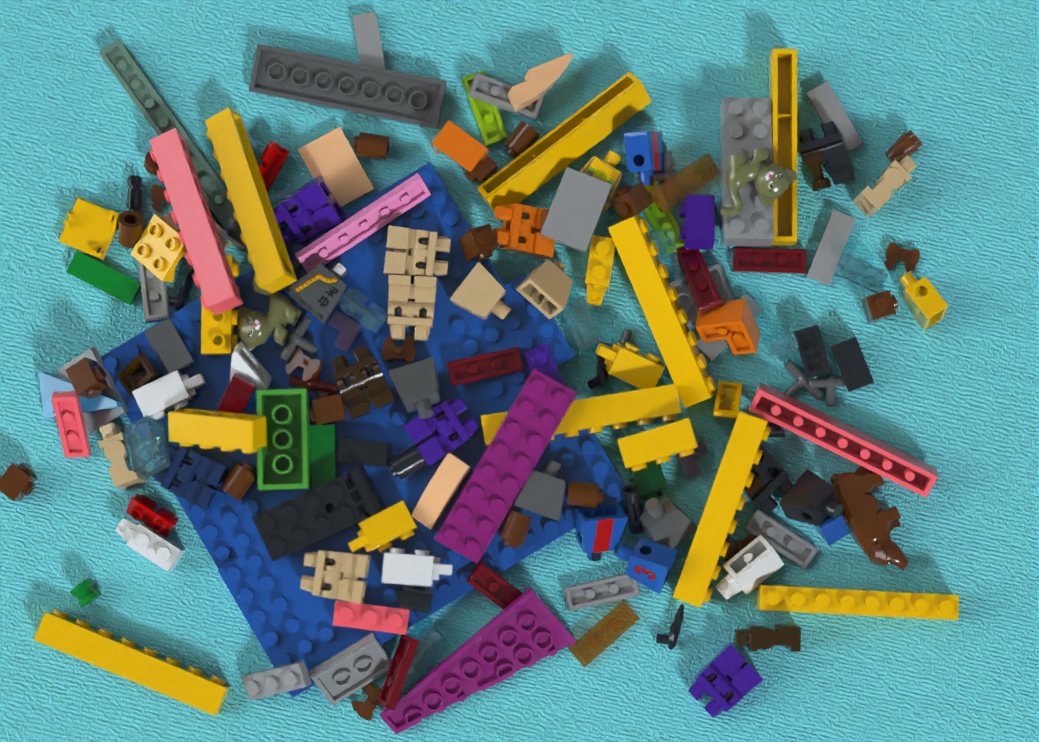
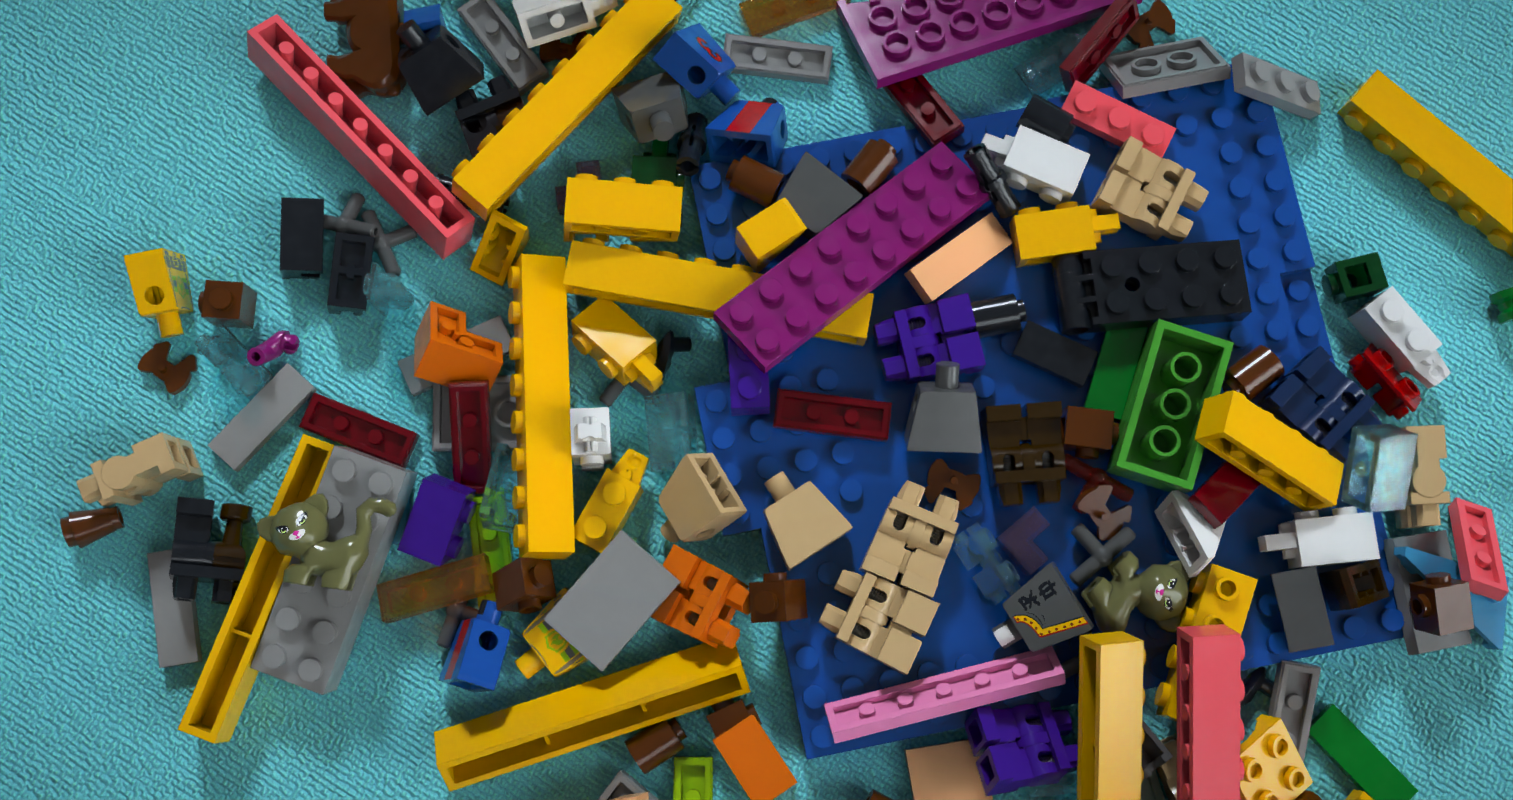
camera: 165 degrees left, 5 degrees down
none -> magenta arm [247,330,300,366]
none -> white hinge [570,407,612,471]
none -> yellow slope [735,197,807,273]
none -> black pin [963,143,1021,219]
none -> dark green brick [1321,252,1389,304]

